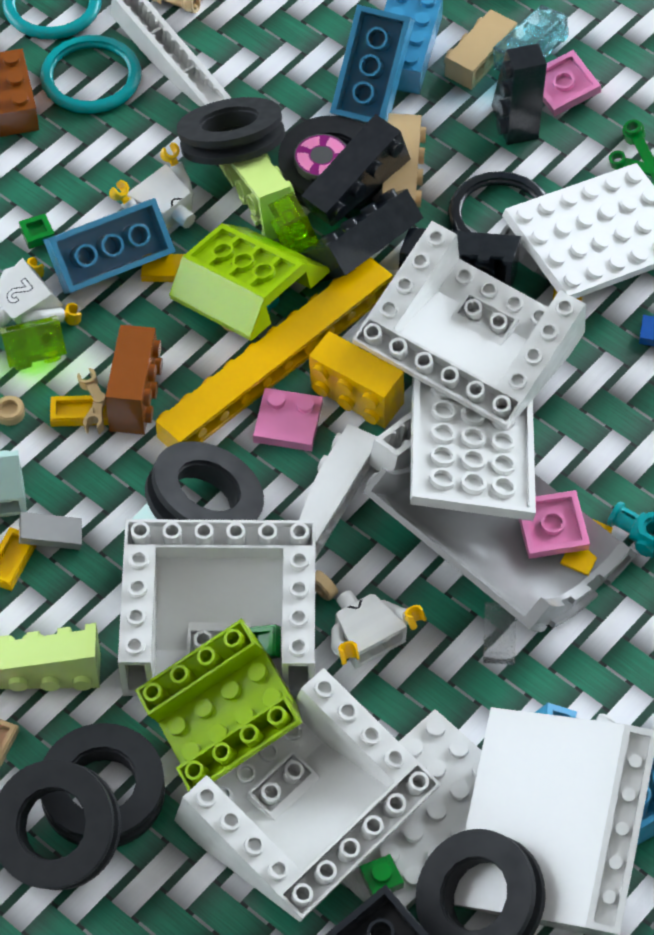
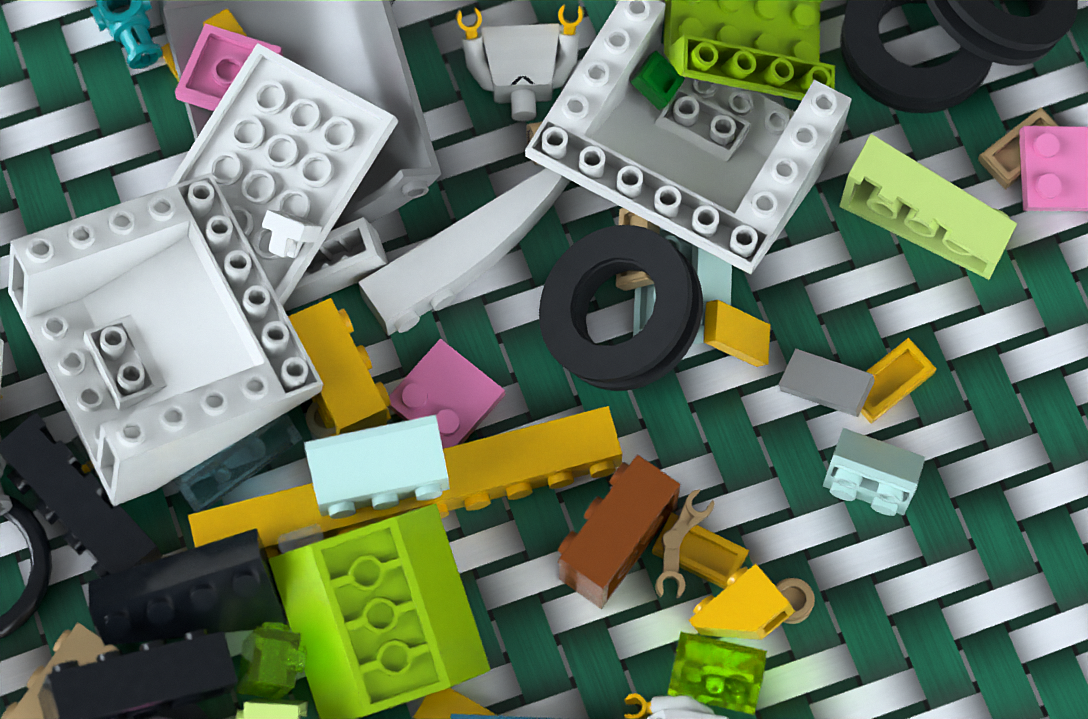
camera: 150 degrees left, 15 degrees up
none -> white tile [262,210,322,258]
none -> clear tile [277,524,325,554]
none -> light aqua slope [304,415,450,519]
none -> yellow slope [688,564,795,640]
none -> yellow tile [703,300,771,367]

